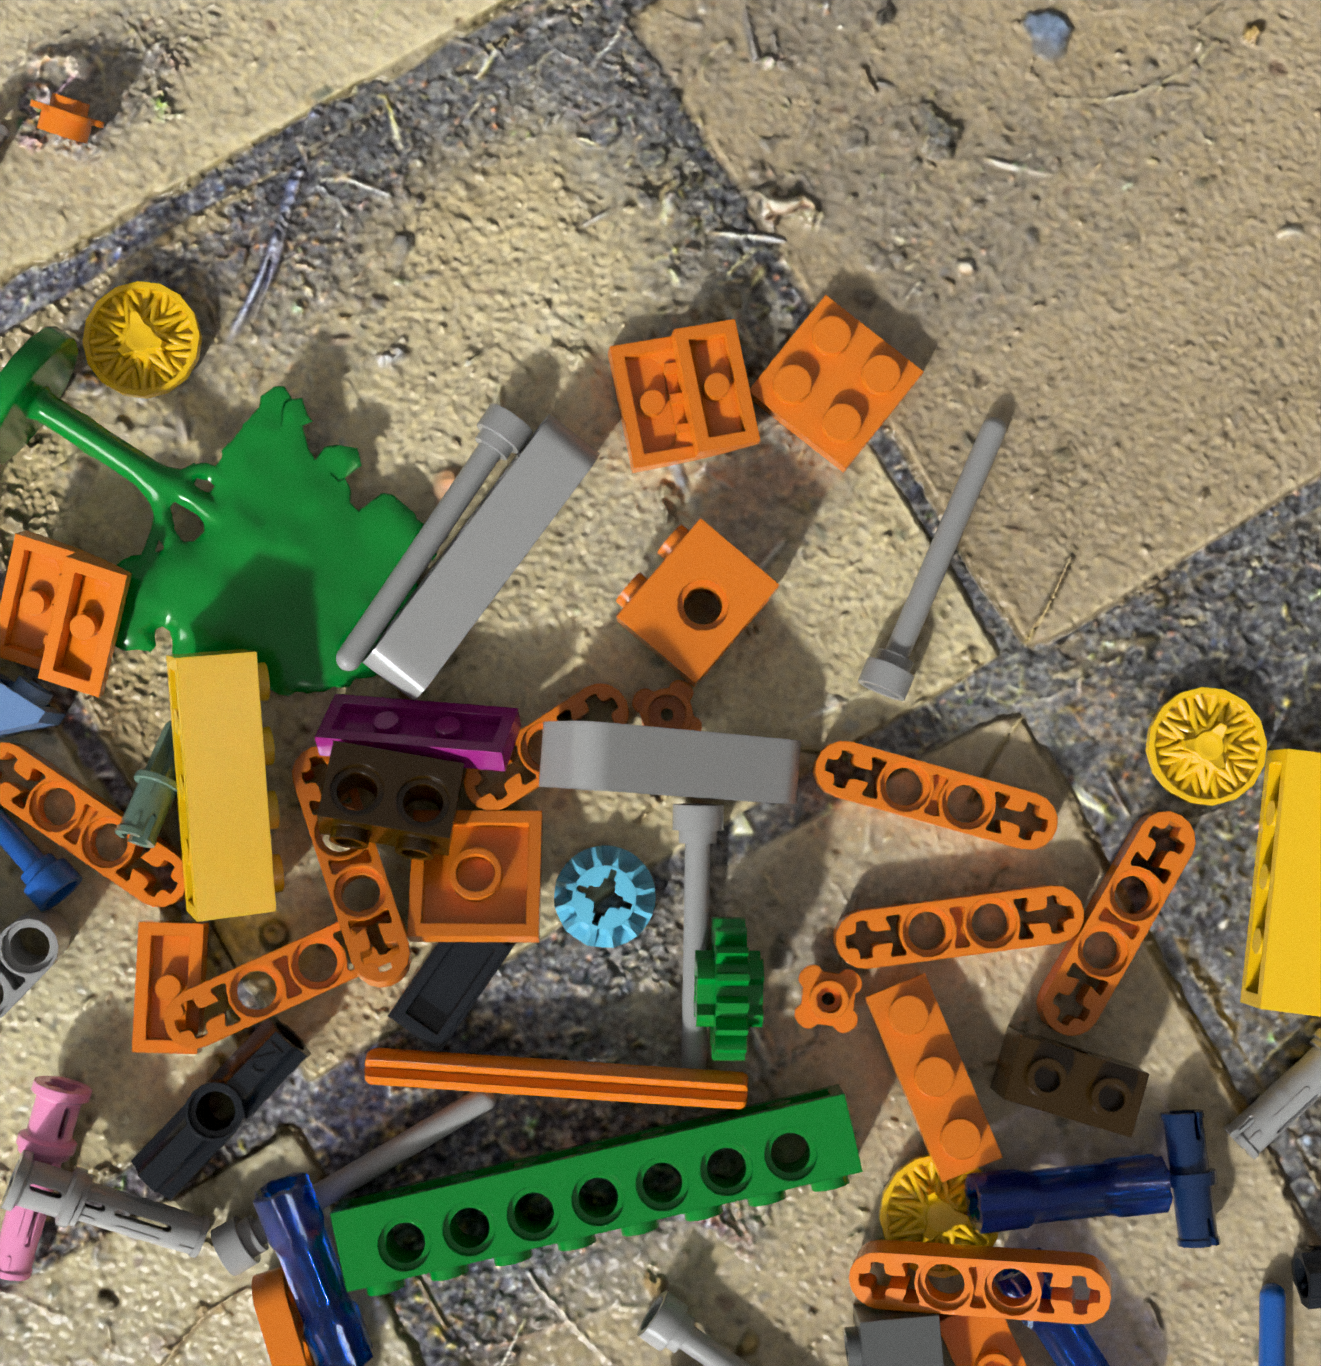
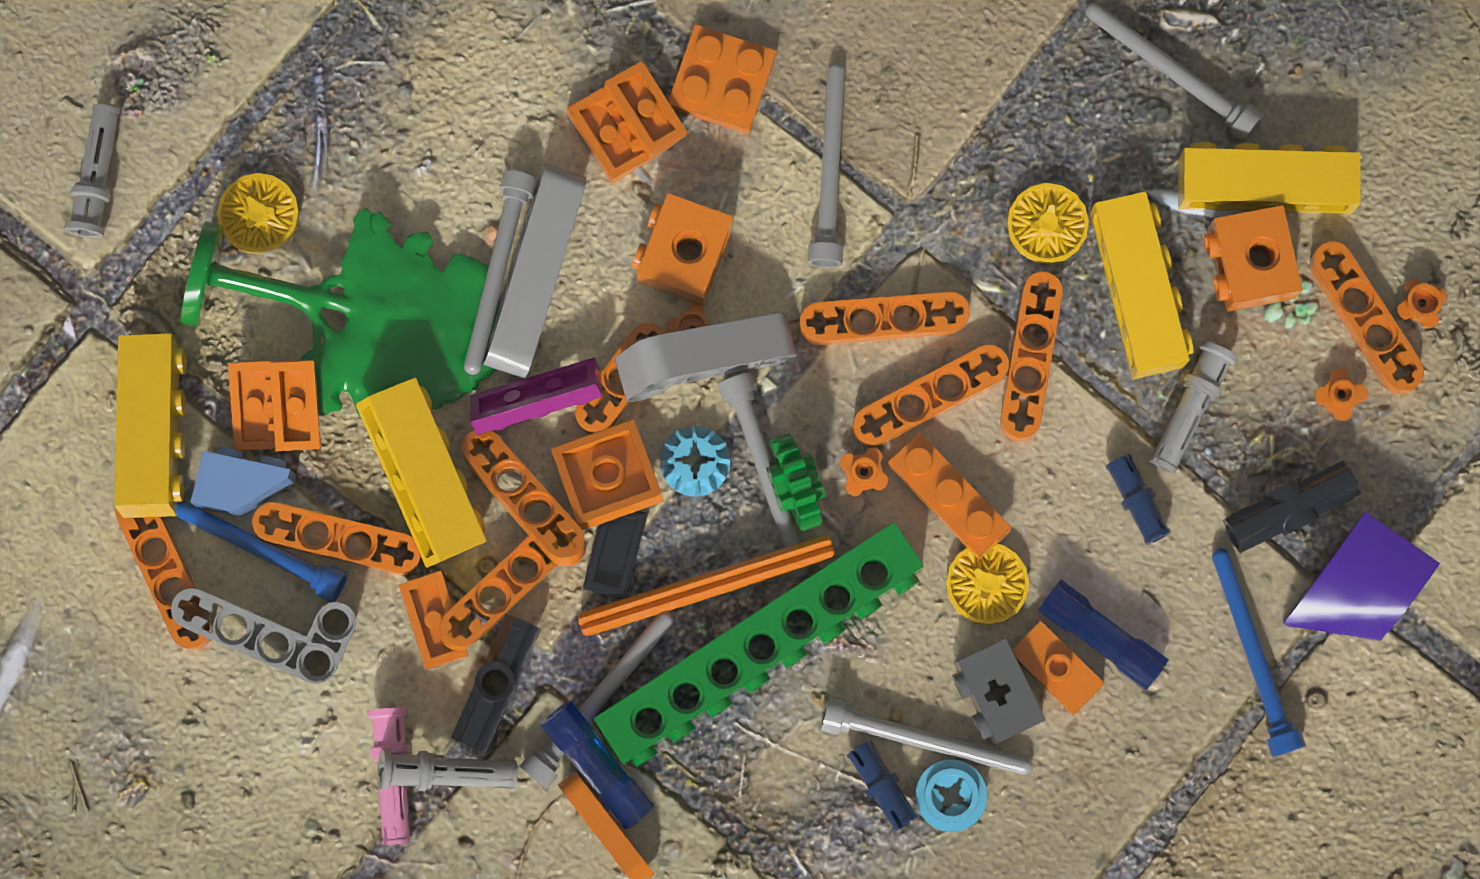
camera: 20 degrees left, 5 degrees down
orange plate [30,92,105,144] -> none
sand green axle [115,720,177,848] -> none
dark brown brick [317,740,464,860] -> none
orange beam [849,1239,1113,1324] -> none
clear blue axle [964,1154,1173,1234] -> none
dark brown brick [990,1026,1149,1138] -> none

